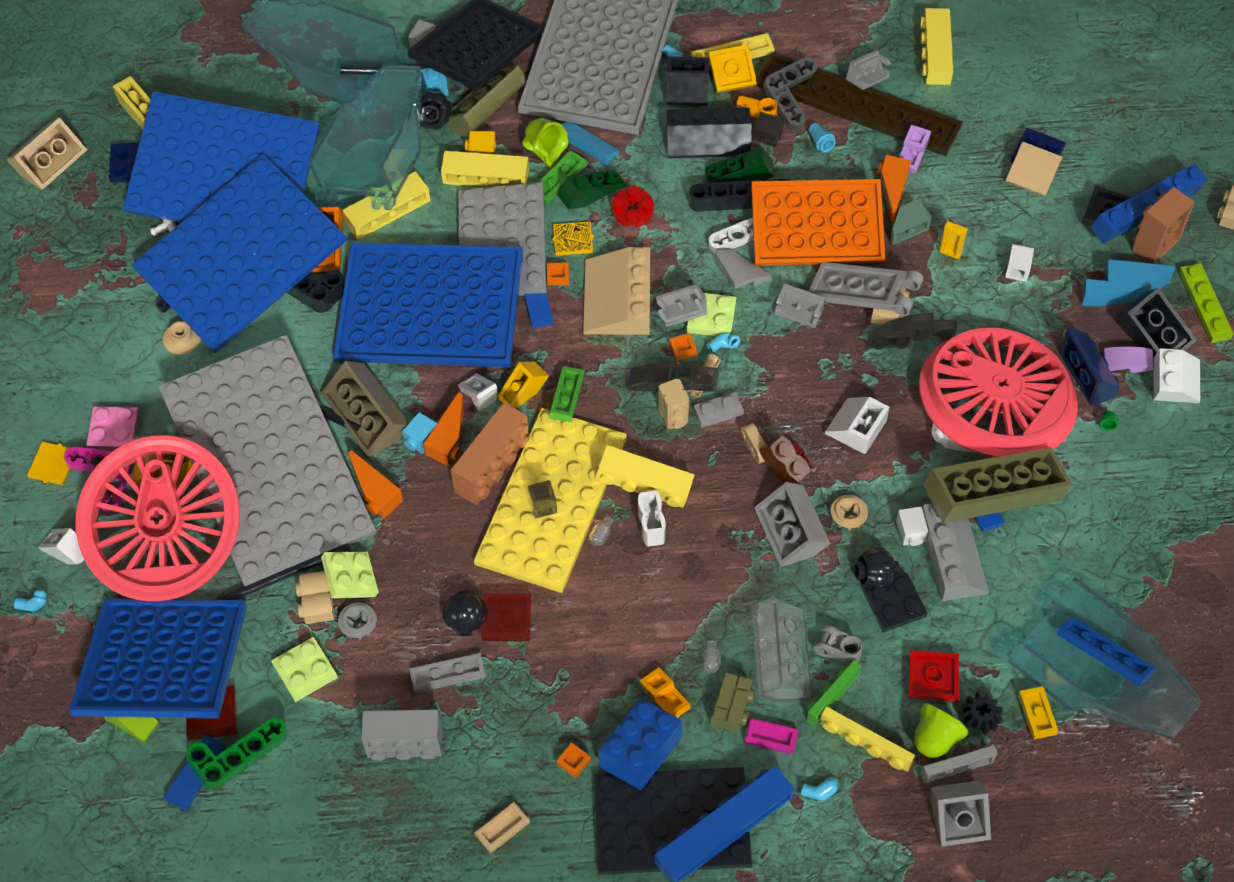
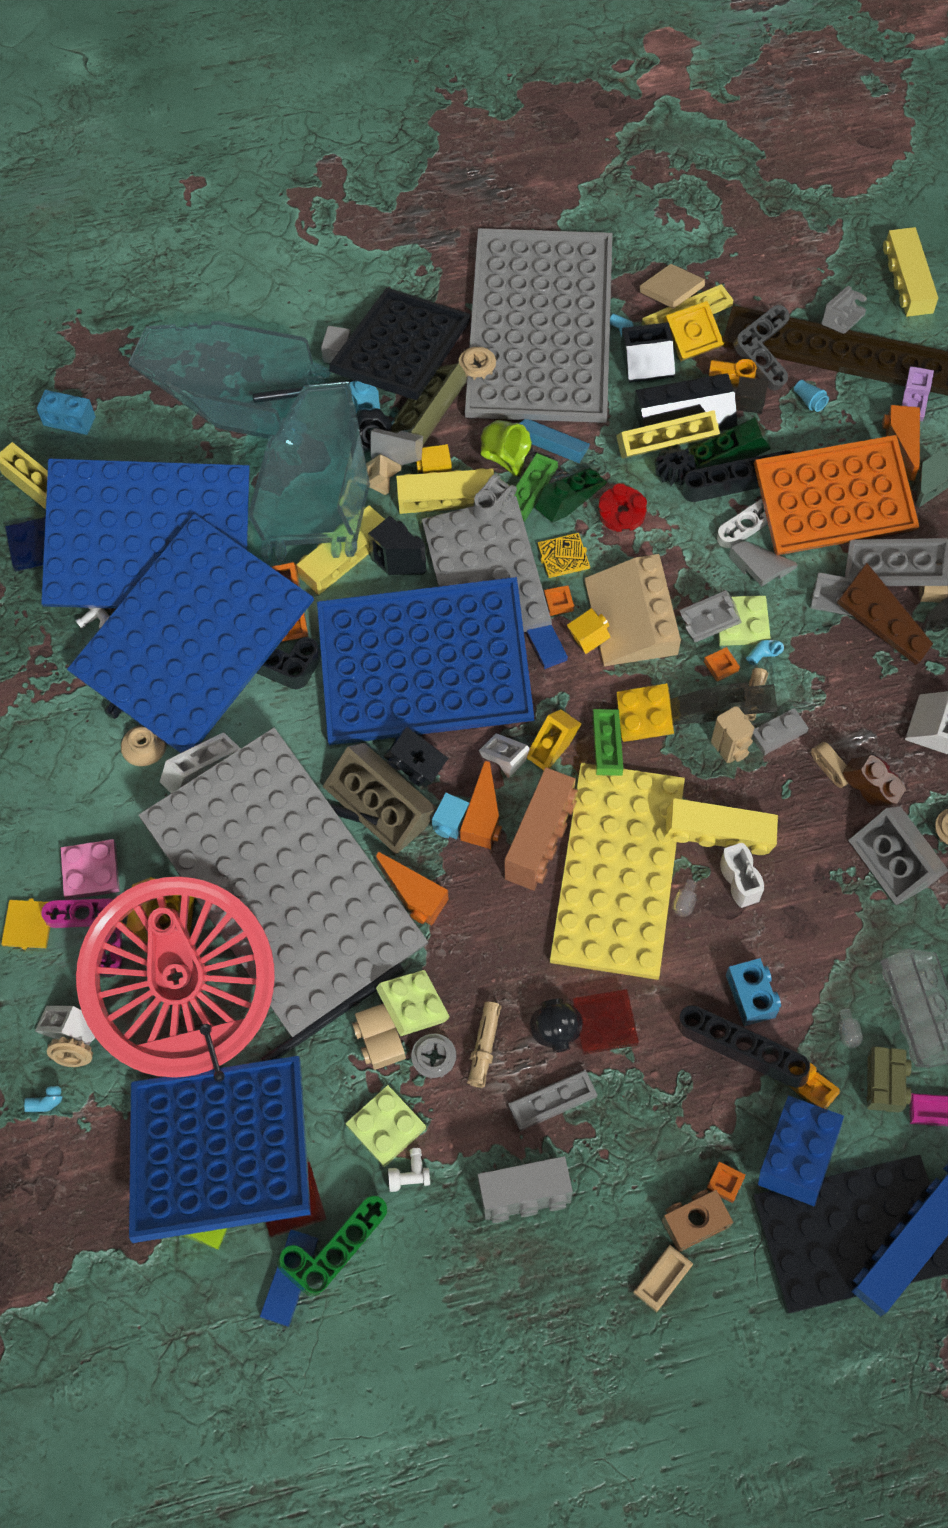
camera: 10 degrees left, 5 degrees up
clear smoke brick [528,480,557,519] -> none
none -> dark azure brick [37,390,96,435]
none -> tan gear [47,1037,93,1067]
none -> white slope [160,732,241,793]
none -> black hinge [200,1024,225,1082]
none -> tan panel [364,454,401,495]
none -> black slope [368,516,427,575]
none -> light grey slope [371,428,423,465]
none -> black brick [383,727,449,788]
none -> white piece [388,1148,430,1192]
none -> tan gear [459,347,496,380]
none -> tan pin [467,1001,501,1088]
none -> light grey piece [474,473,517,522]
none -> yellow brick [567,608,611,654]
none -> light yellow brick [616,410,720,459]
none -> yellow plate [617,683,674,742]
none -> tan tile [640,264,705,309]
none -> black gear [655,445,696,486]
none -> medium nougat brick [662,1189,733,1252]
none -> black beam [679,1005,810,1088]
none -> dark azure brick [726,958,781,1026]
none -> reddish brown wing [836,563,933,665]

